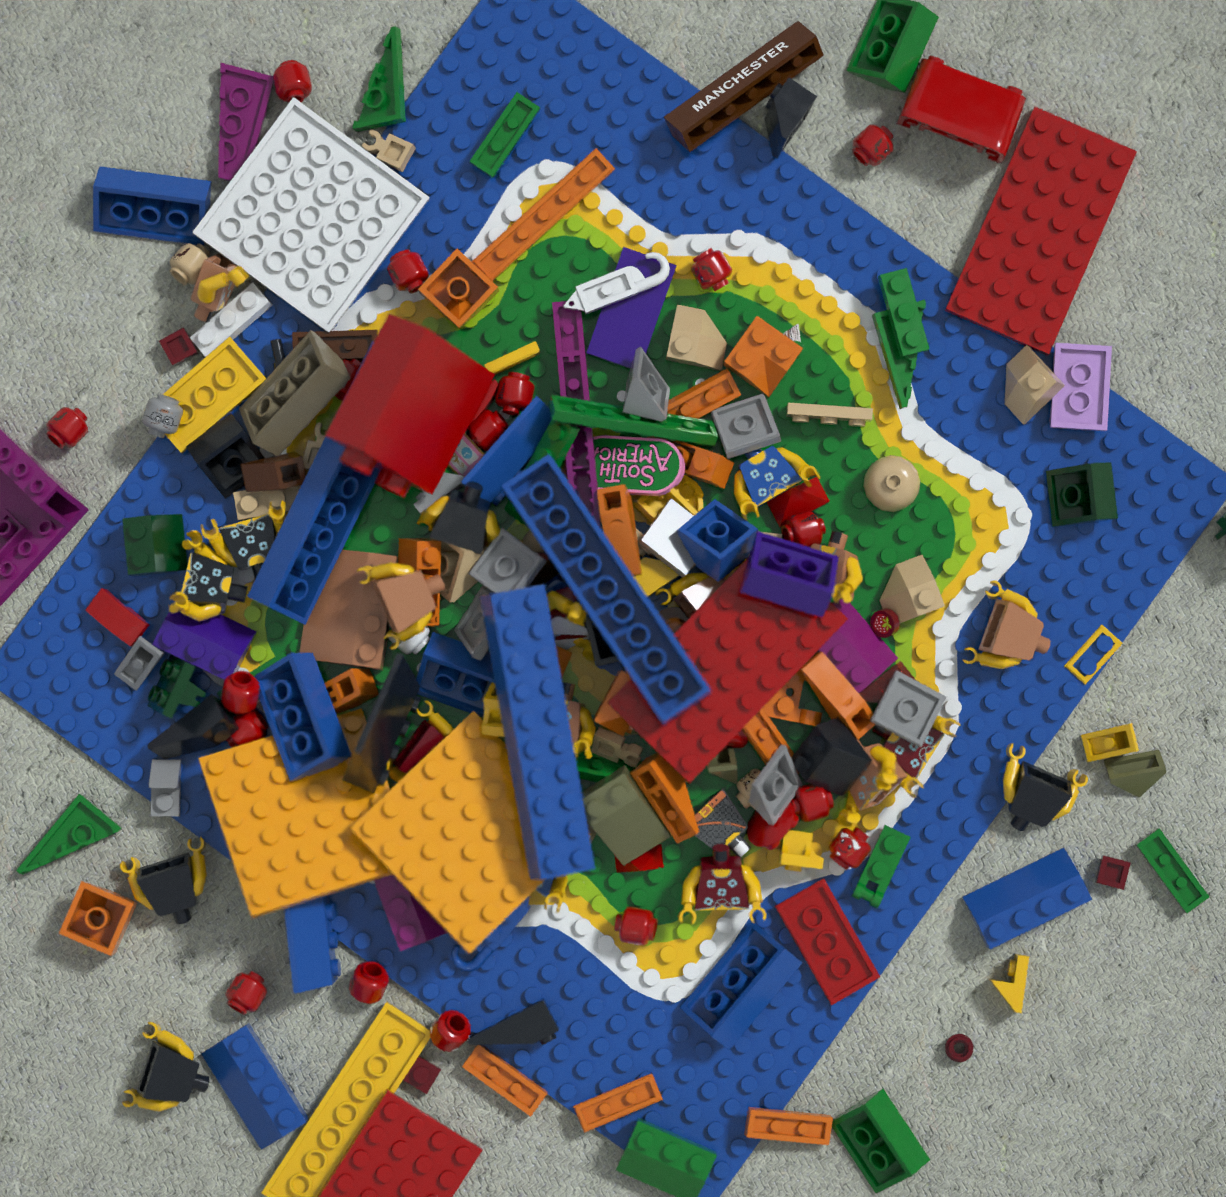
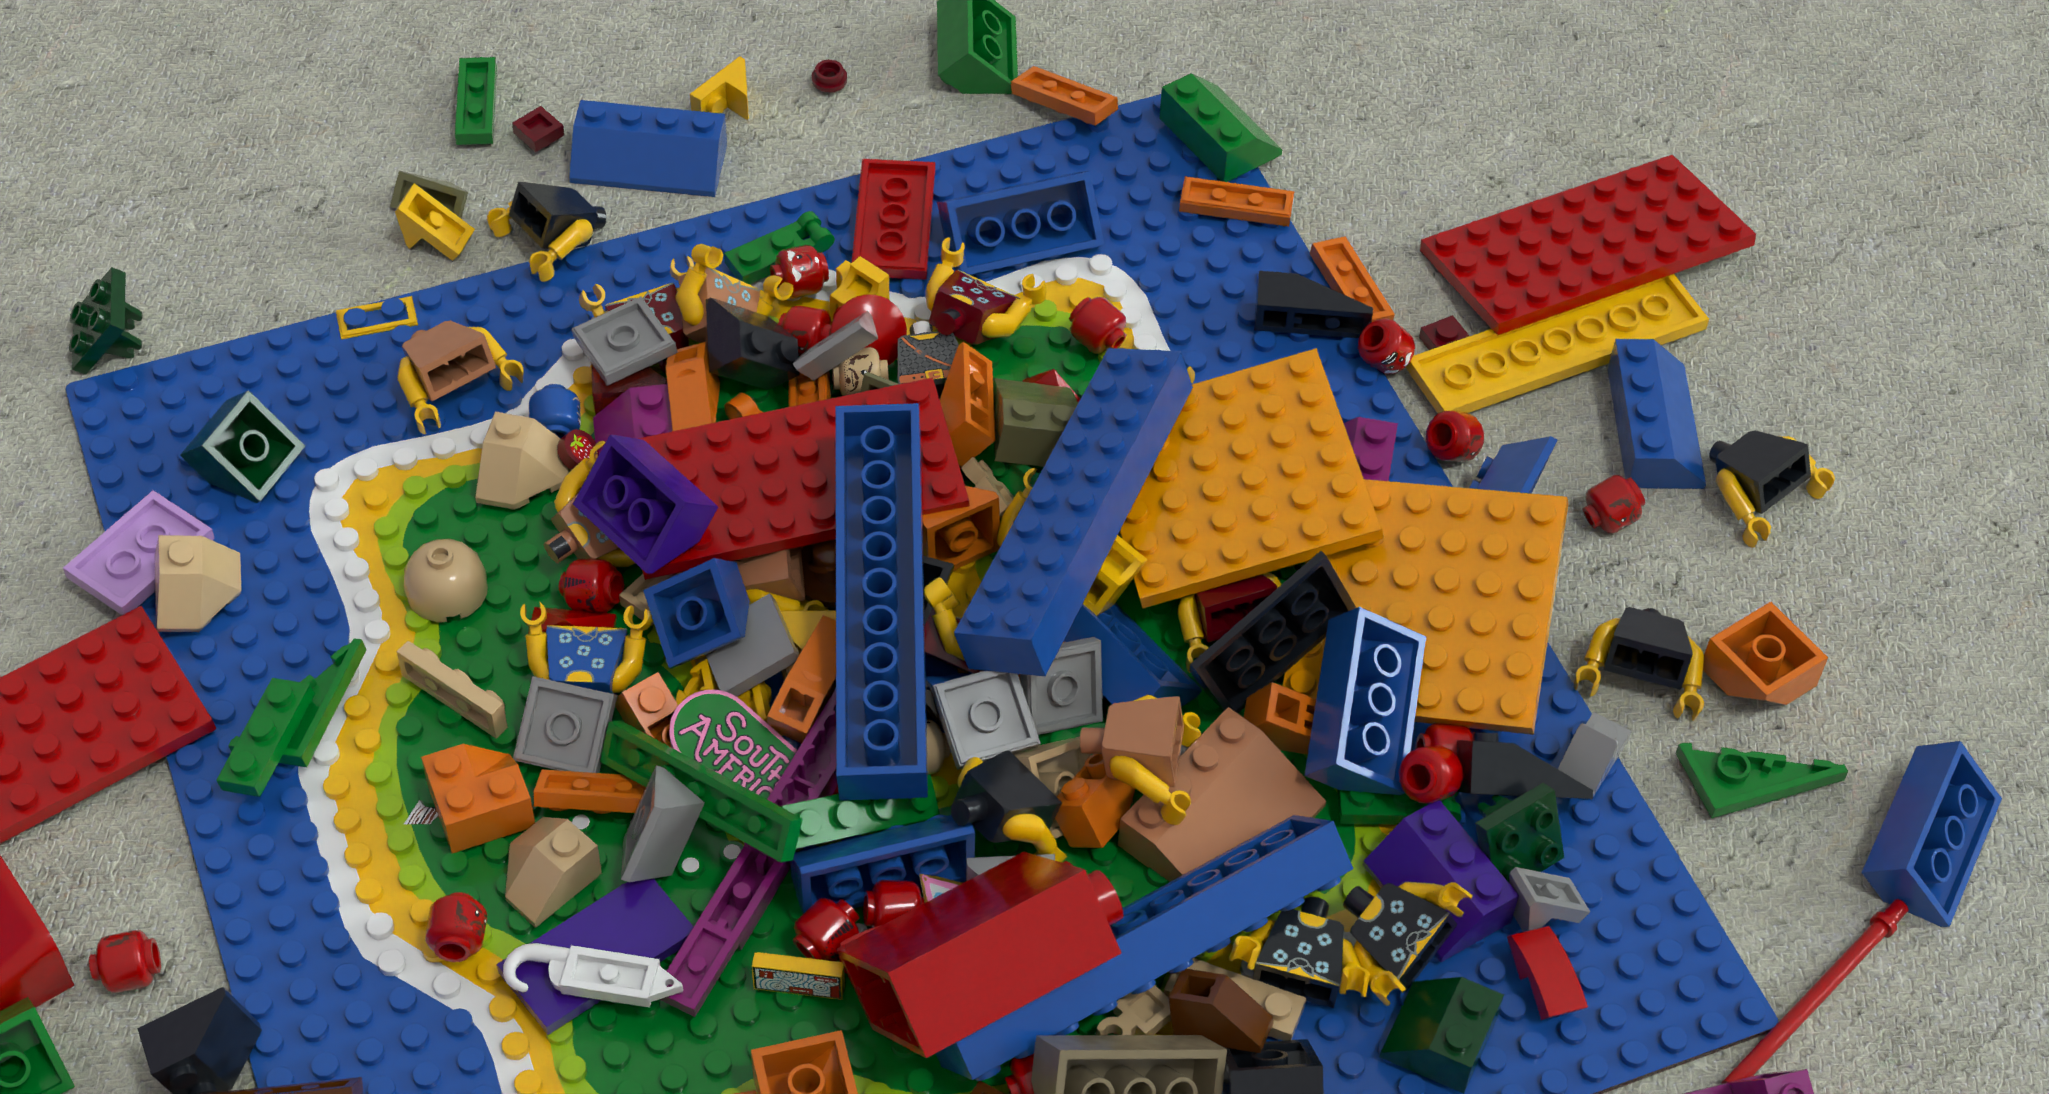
camera: 150 degrees left, 35 degrees down
none -> blue head [529,384,581,439]

